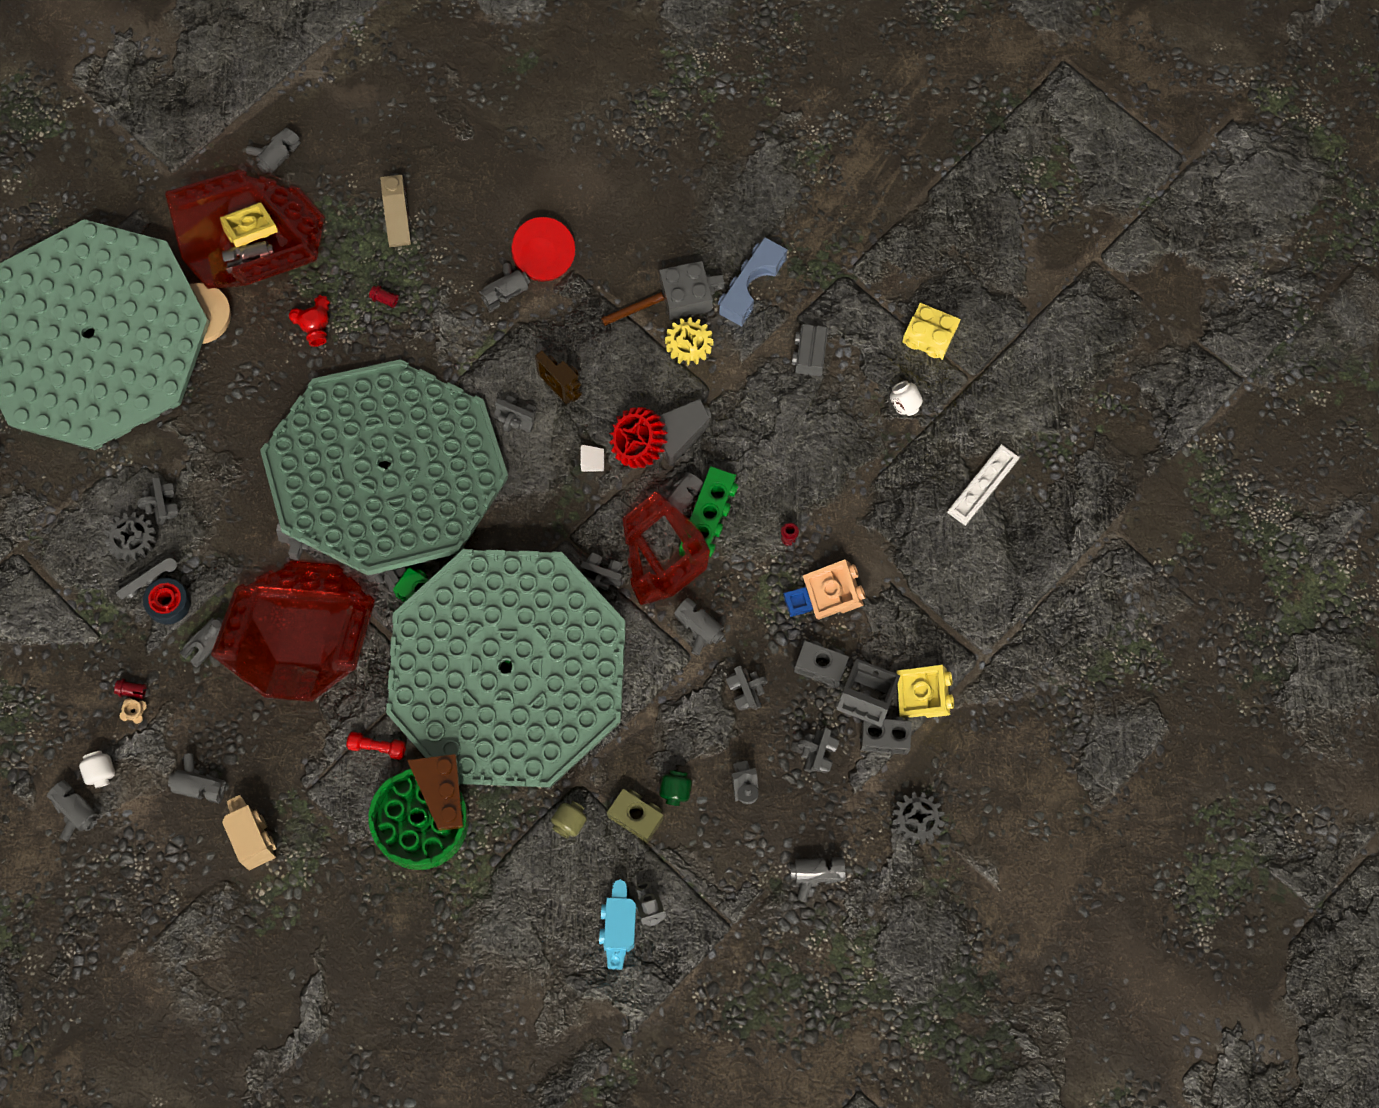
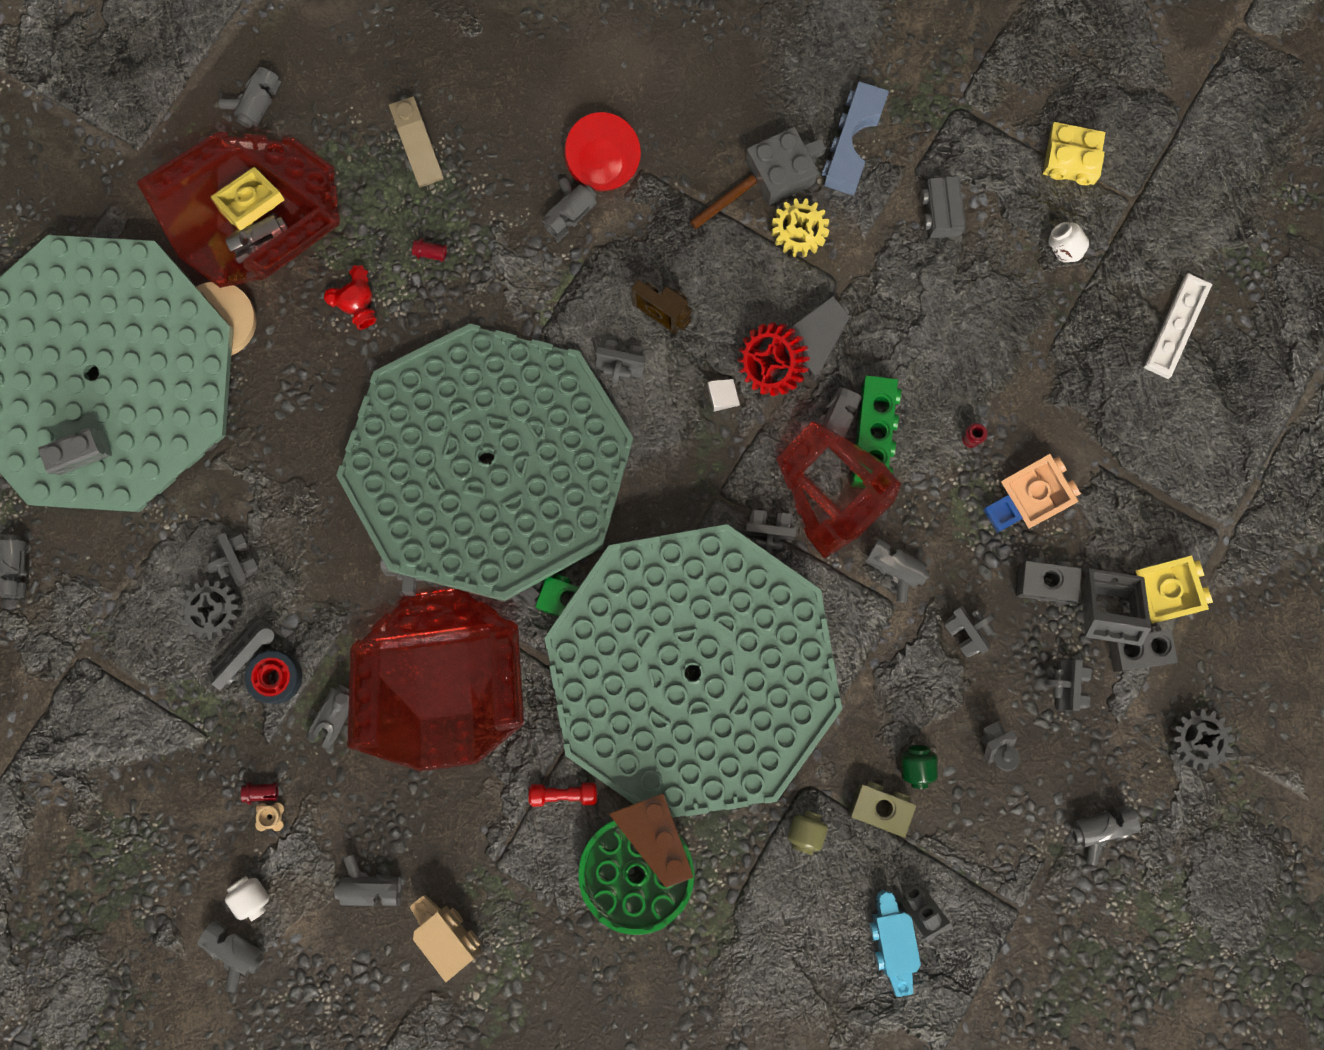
camera: 10 degrees left, 10 degrees up
none -> dark grey brick [38,427,112,475]

